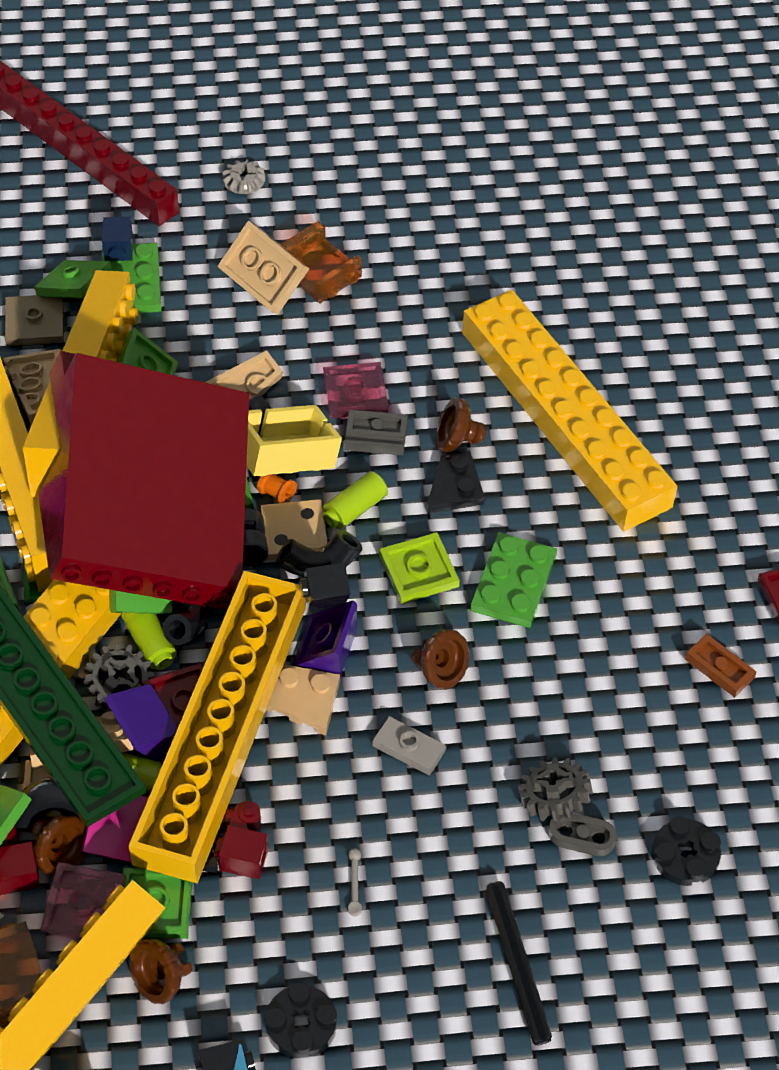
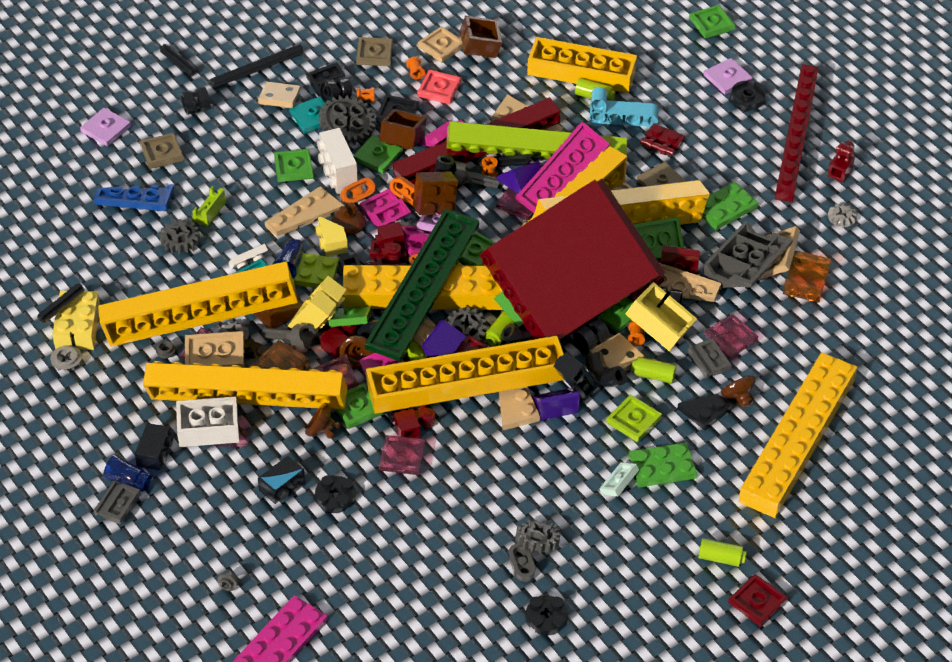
camera: 60 degrees right, 5 degrees down
bright green plate [34,260,112,298] -> none
dark blue brick [102,216,133,261] -> none
light grey hinge [348,848,362,917] -> none
light grey plate [373,716,446,776] -> none
reddish brown hair [411,629,470,690] -> none
black axle [486,881,552,1046] -> none
dark orange plate [685,633,757,698] -> none
none -> clear pink plate [379,435,425,475]
none -> light aqua plate [599,462,639,497]
none -> dark red plate [661,245,700,275]
none -> lime brick [698,538,747,567]
none -> dark grey piece [704,221,793,287]
none -> dark red brick [827,141,855,183]

